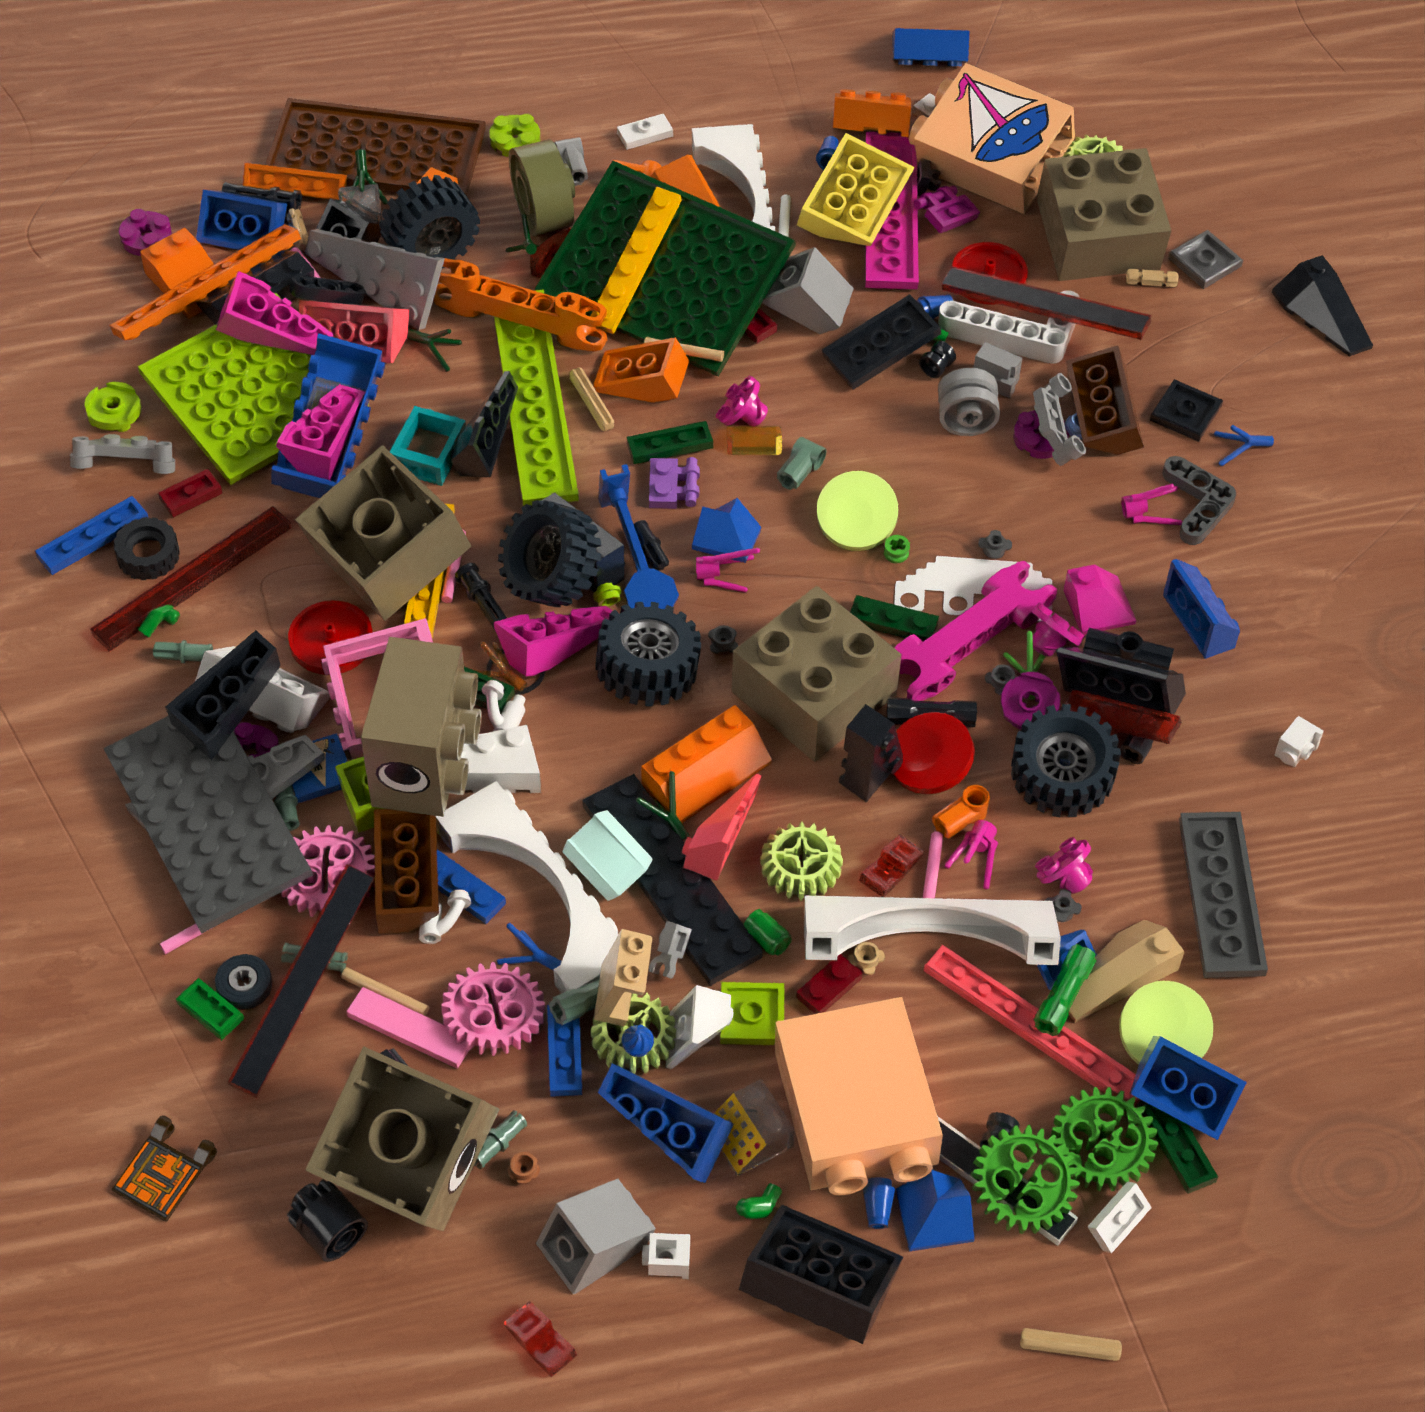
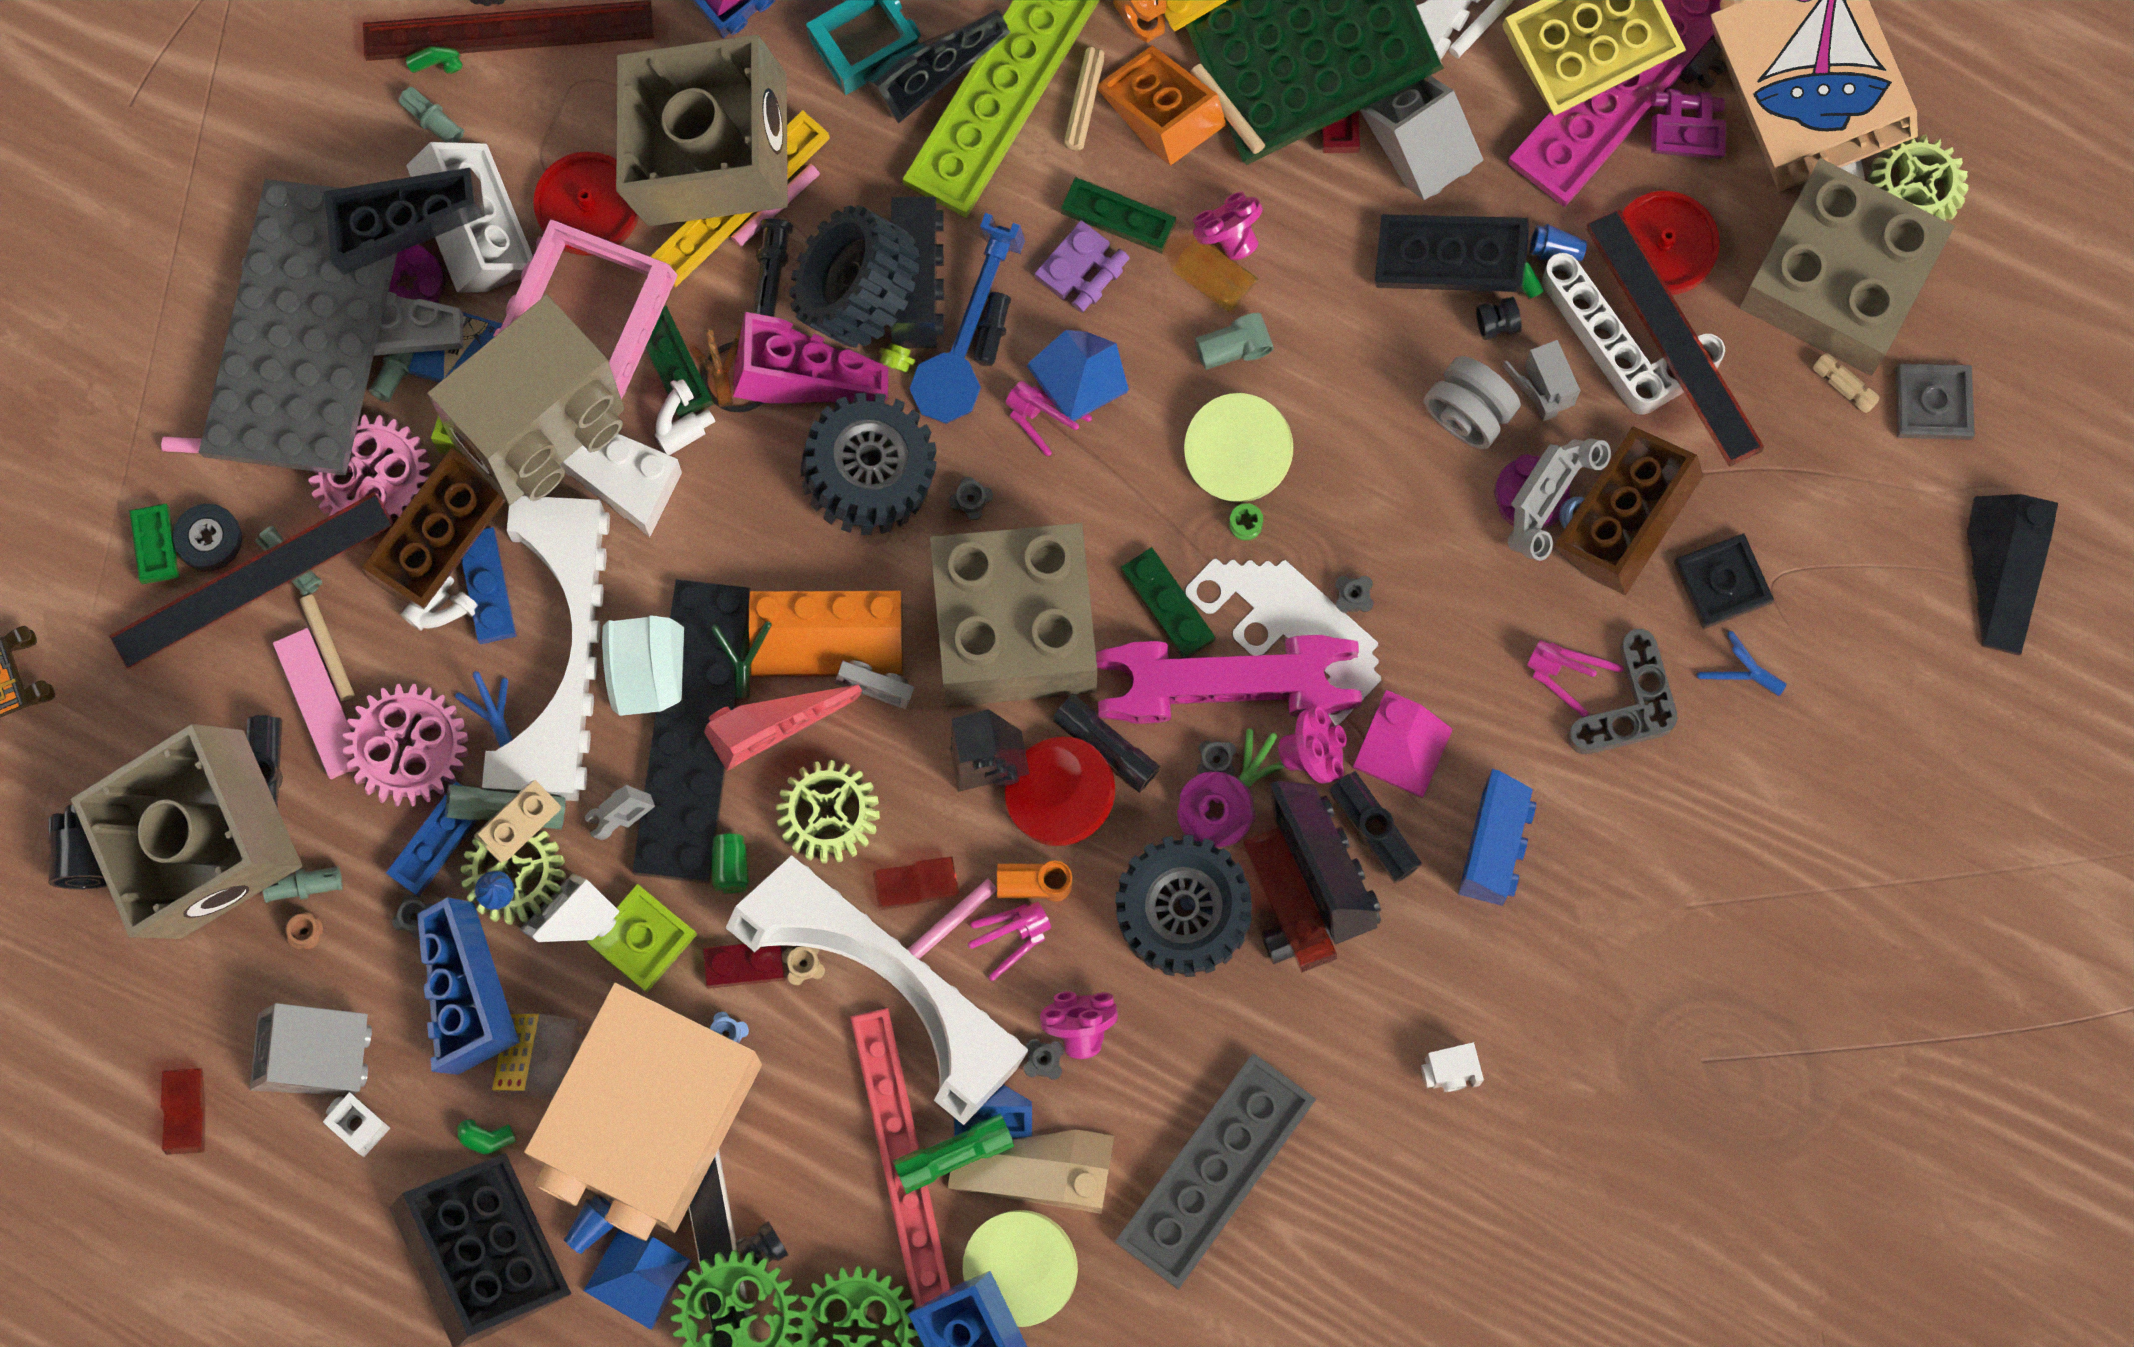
camera: 40 degrees right, 20 degrees up
none -> dark grey plate [392,895,434,939]
none -> light grey plate [834,660,914,709]

